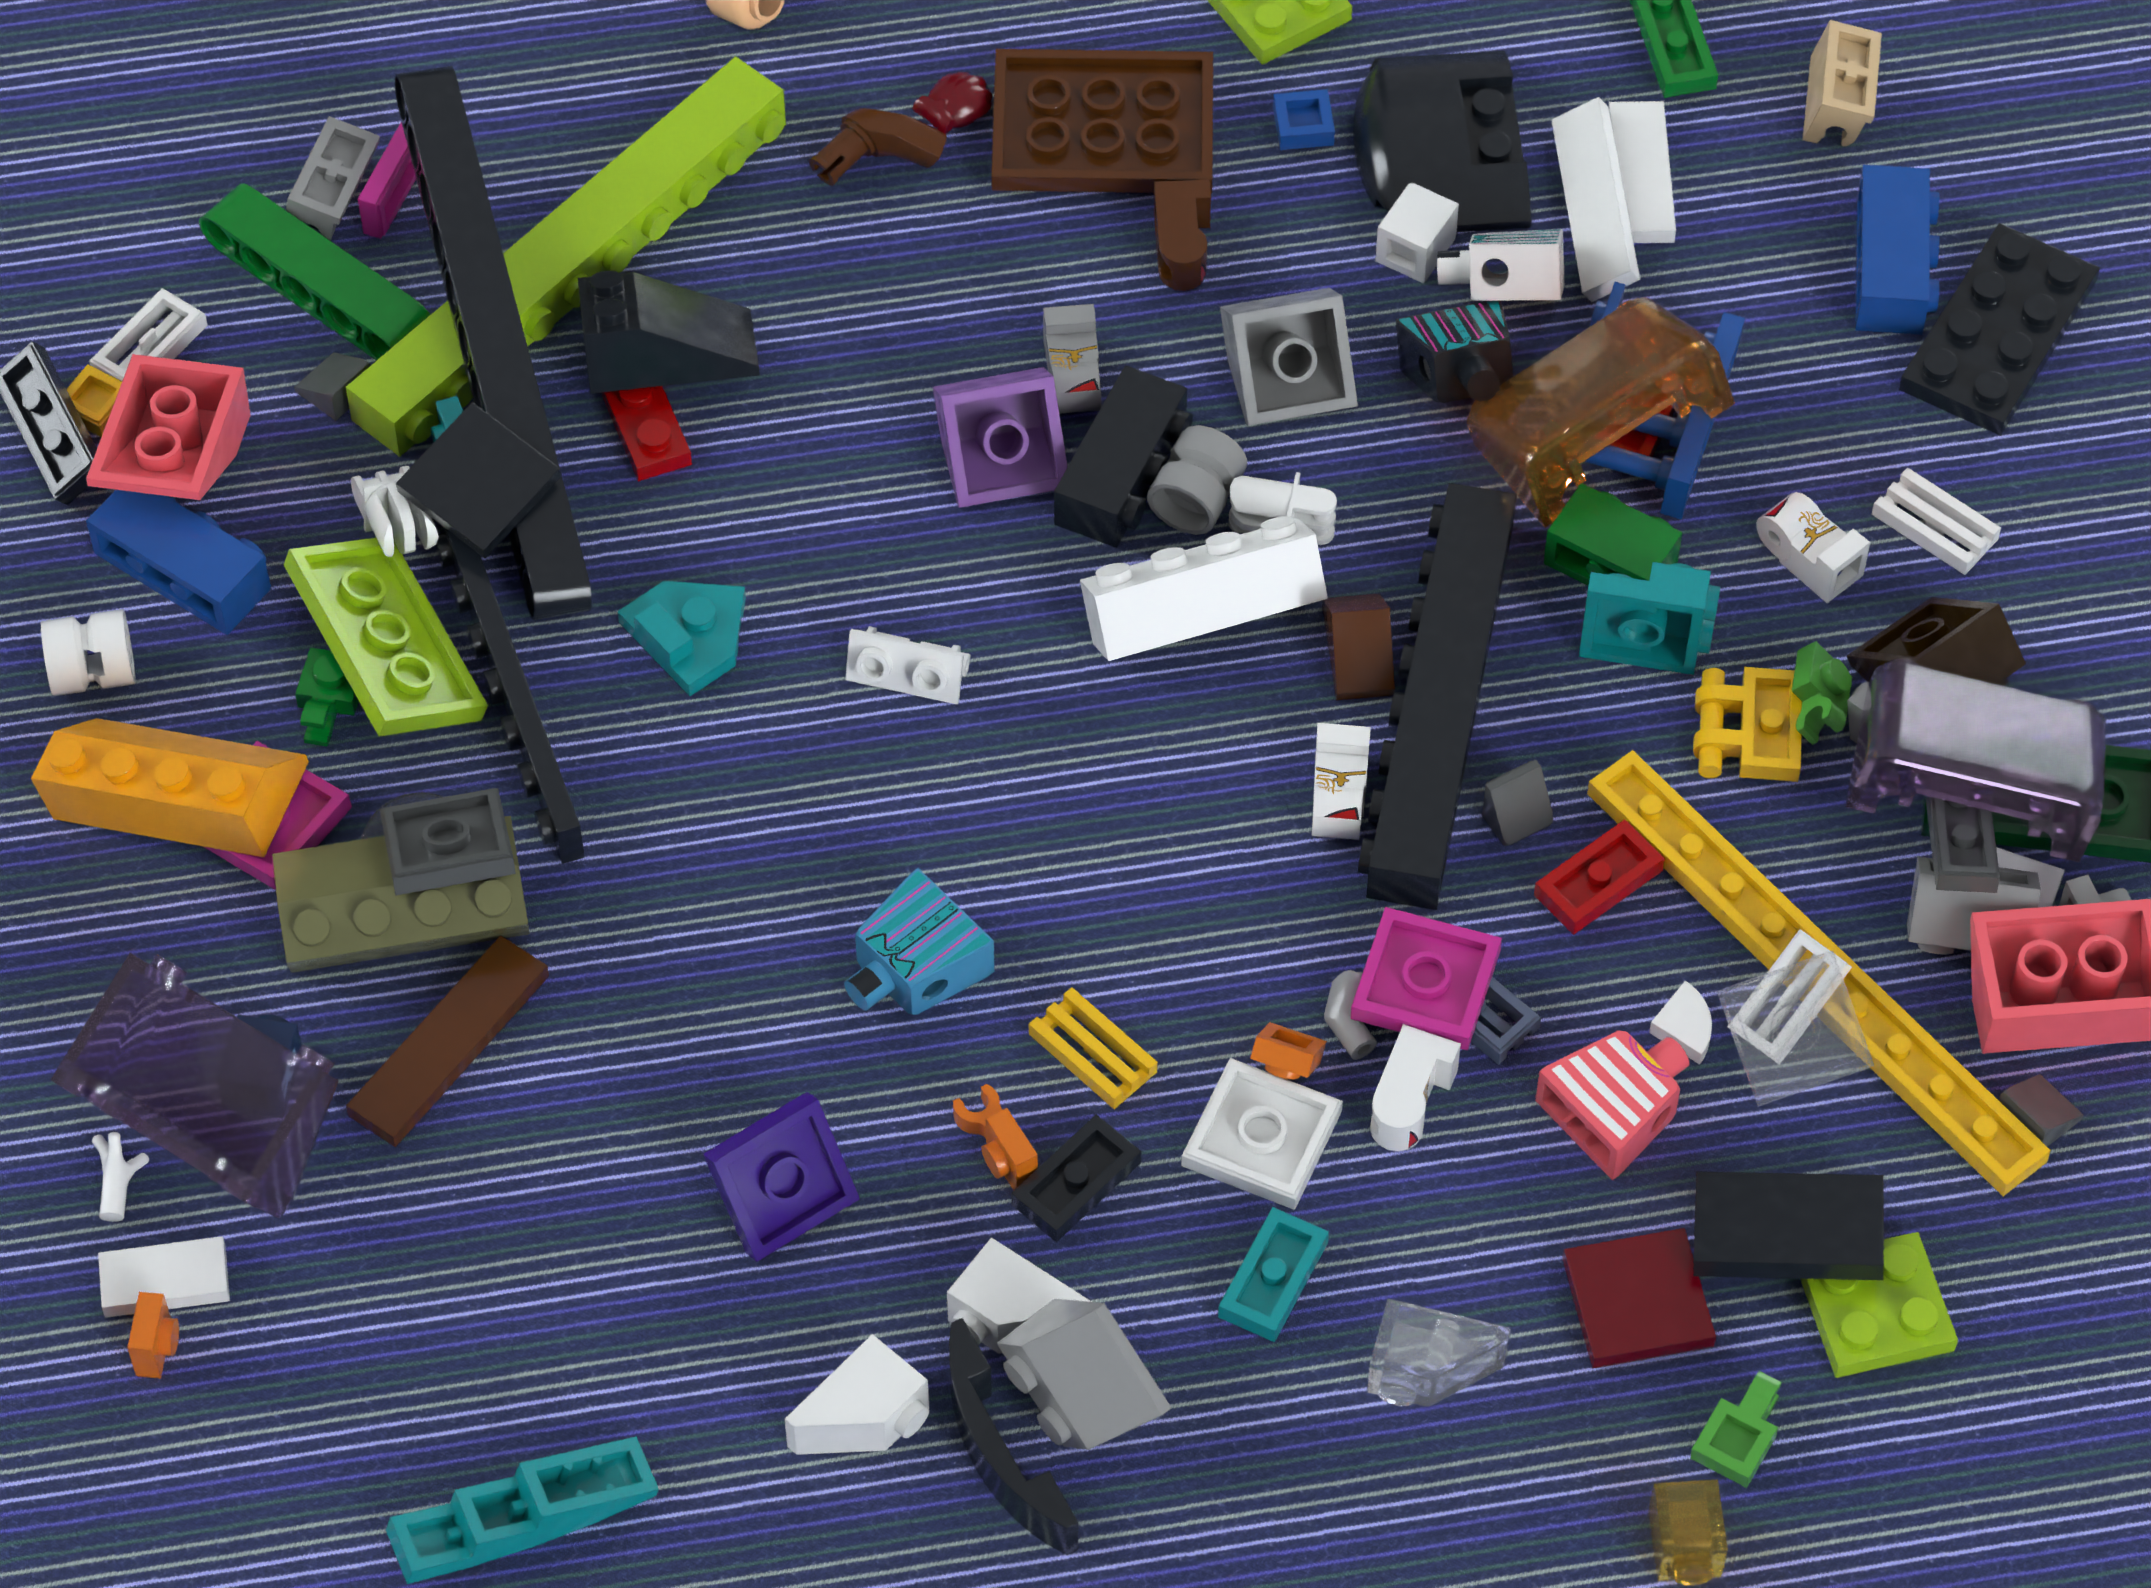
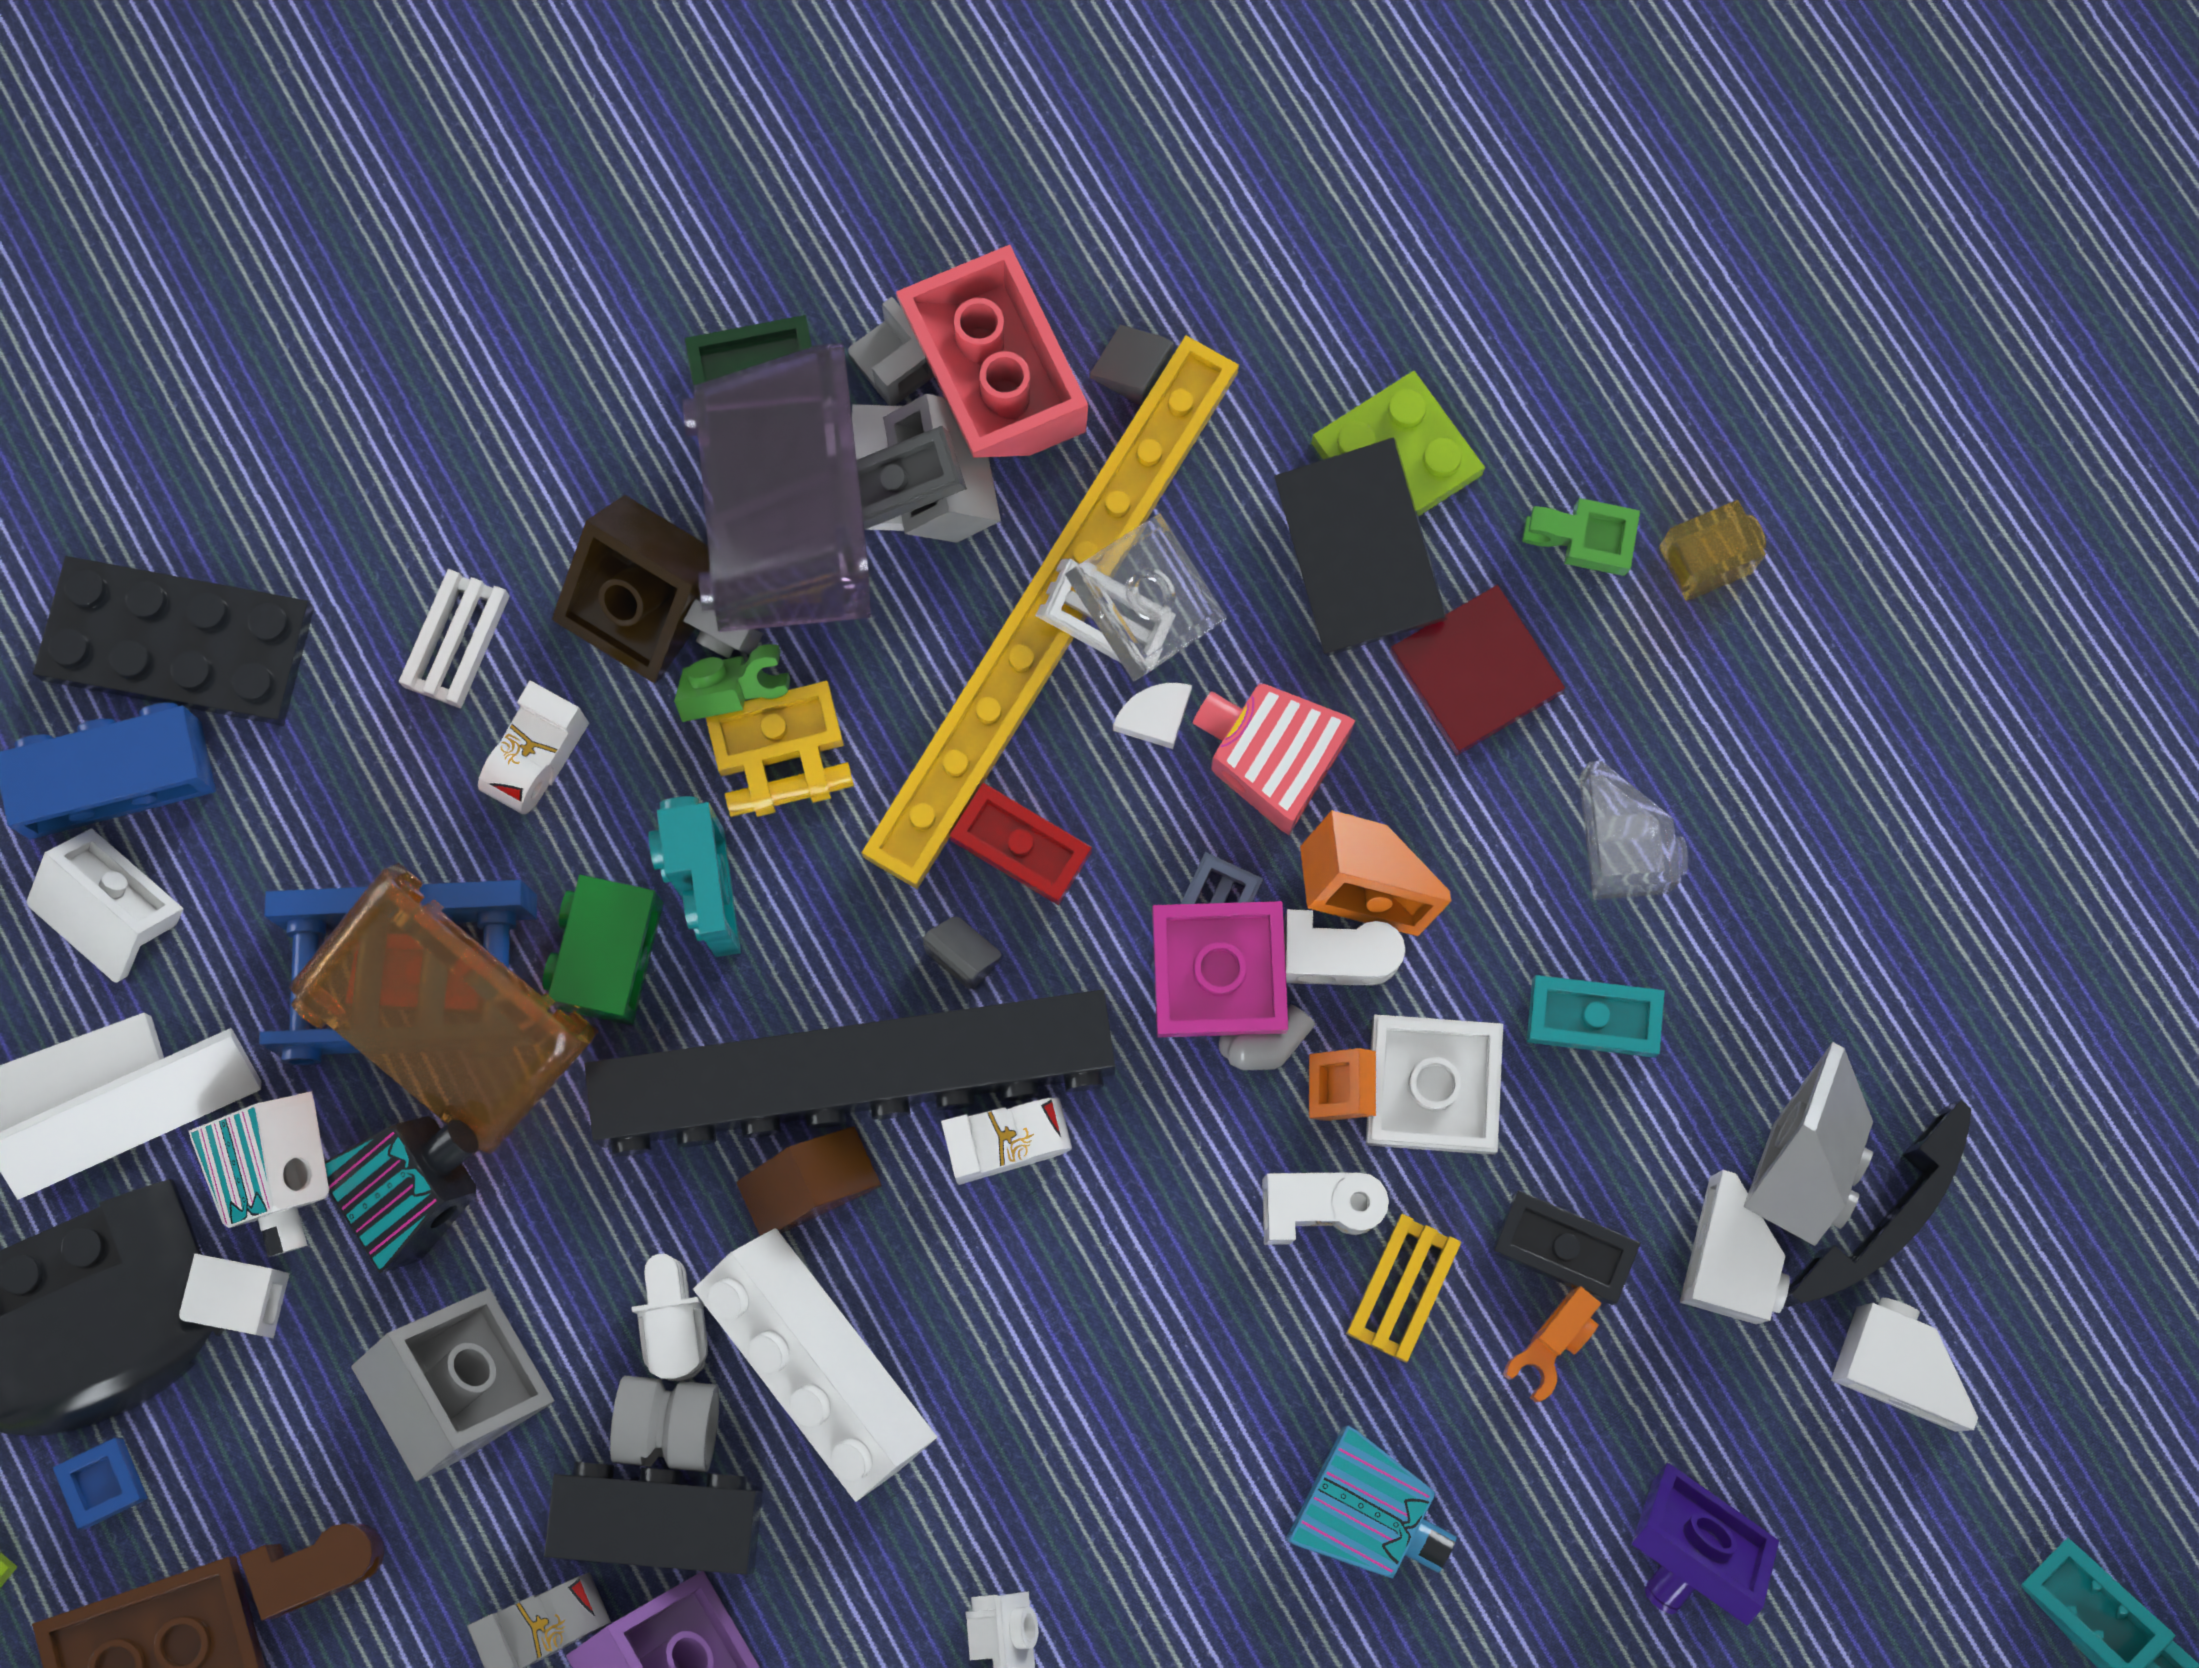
camera: 110 degrees left, 20 degrees up
none -> white panel [27,828,184,983]
none -> white leg [1262,1173,1389,1245]
none -> orange slope [1300,810,1451,936]

